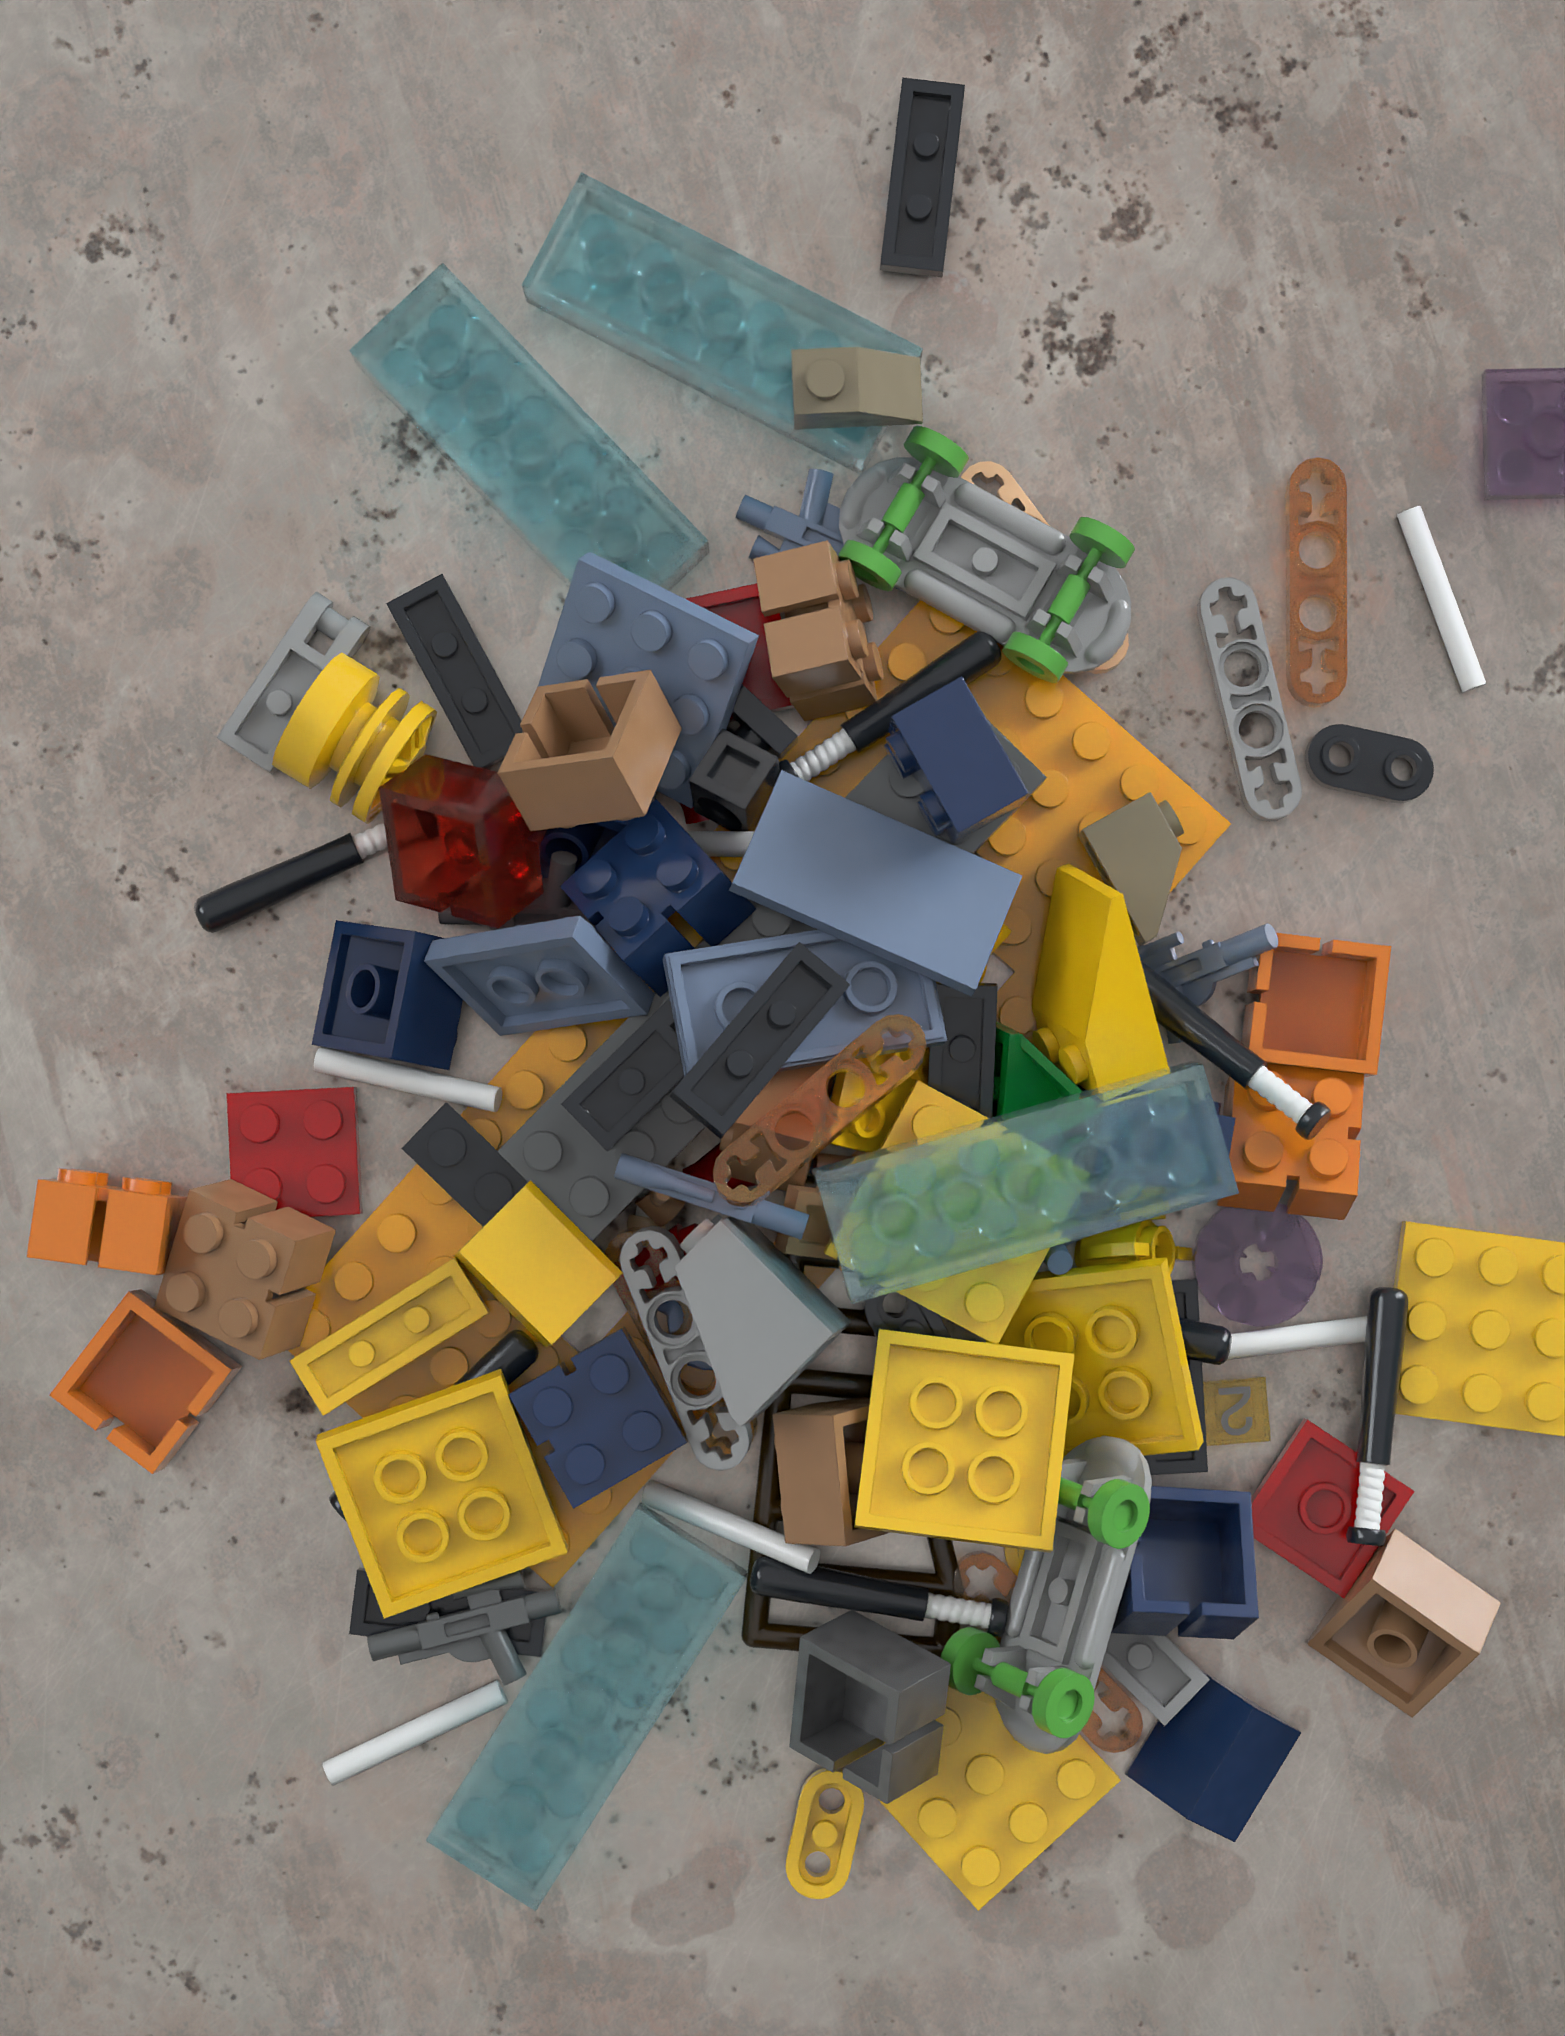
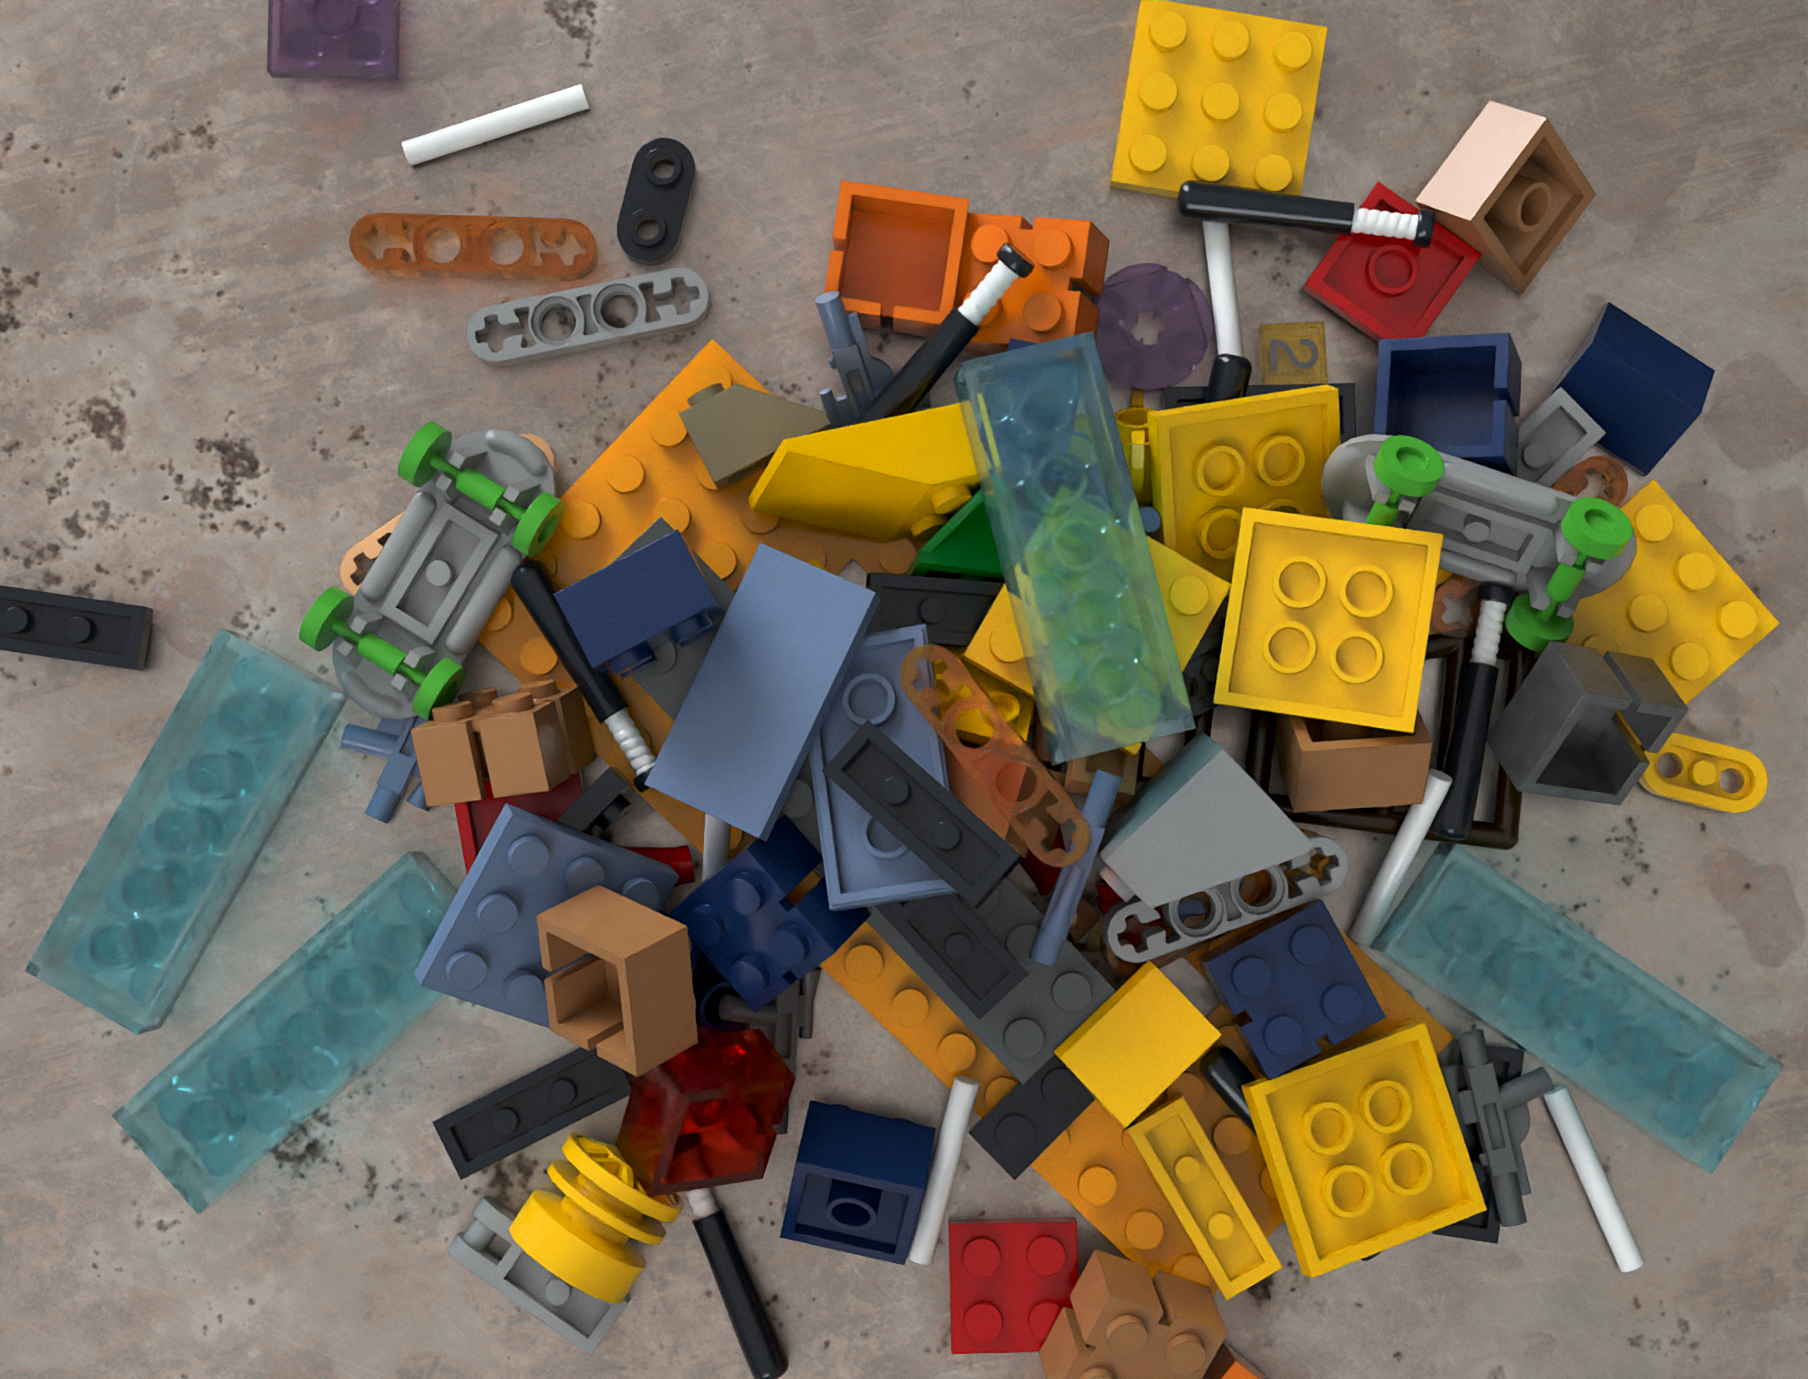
camera: 90 degrees left, 0 degrees up
sand blue plate [424,916,655,1036] -> none
black brick [689,728,780,831] -> none
dark tan slope [791,347,923,430] -> none

